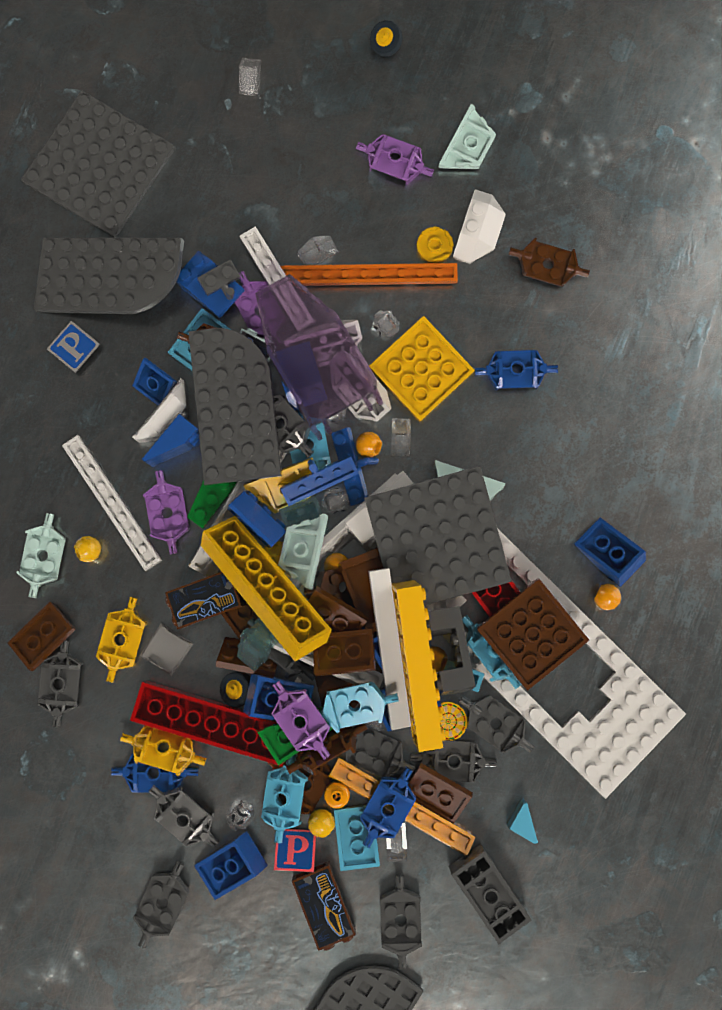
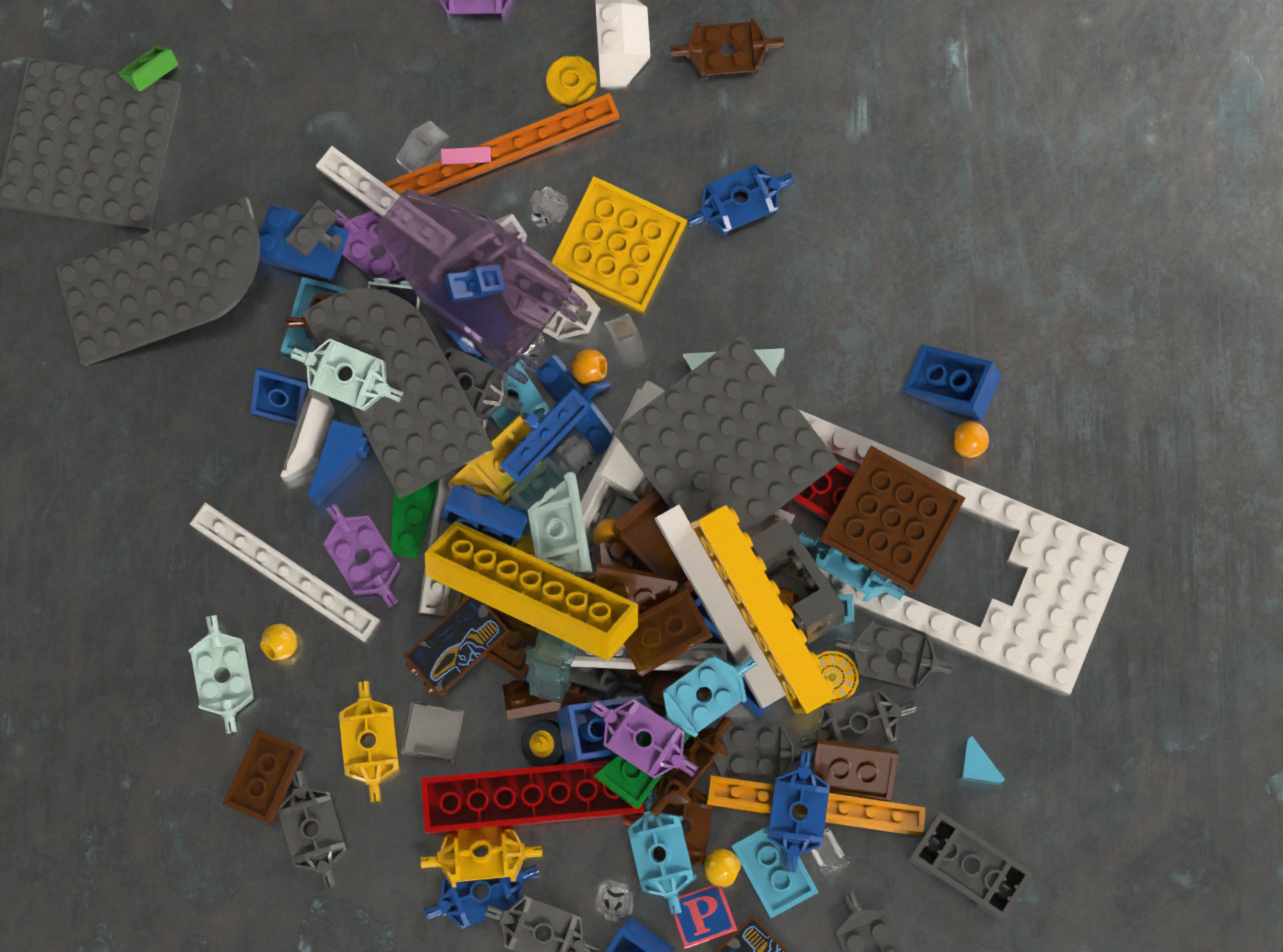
camera: 20 degrees left, 5 degrees down
piece [47,321,100,373] -> none
light orange head [324,780,350,809] -> none
none -> bright green slope [118,45,178,91]
none -> light aqua plate [291,338,403,411]
none -> bright pink window [441,147,491,165]
none -> blue slope [444,264,506,303]

